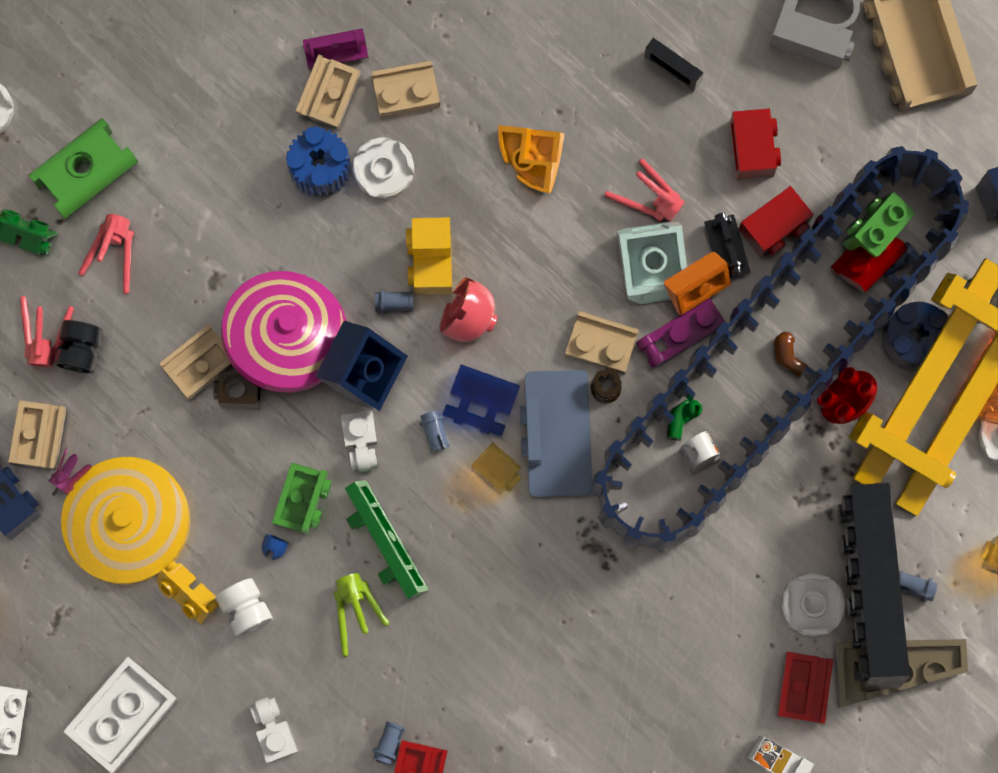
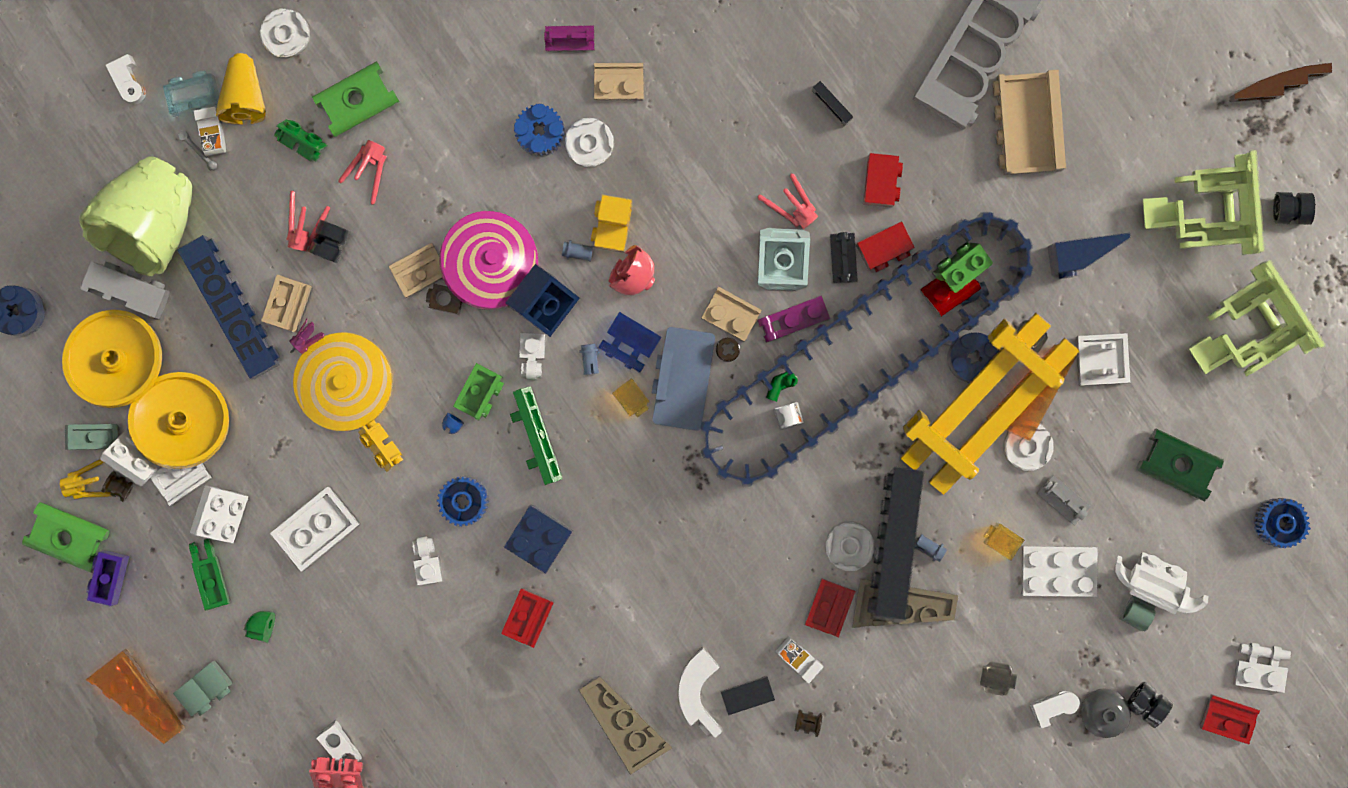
camera: 15 degrees right, 10 degrees up
white wheel [215,578,273,638] -> none
tan plate [296,54,361,129] -> none
lime plant [333,573,389,657] -> none
sand blue pin [372,722,406,766] -> none
light orange brick [498,125,564,193] -> none
orange slope [664,252,731,316] -> none
dark orange arm [773,331,808,378] -> none
red dish [817,367,877,424] -> none
none -> blue brick [437,476,489,527]
none -> dark blue brick [504,505,573,574]

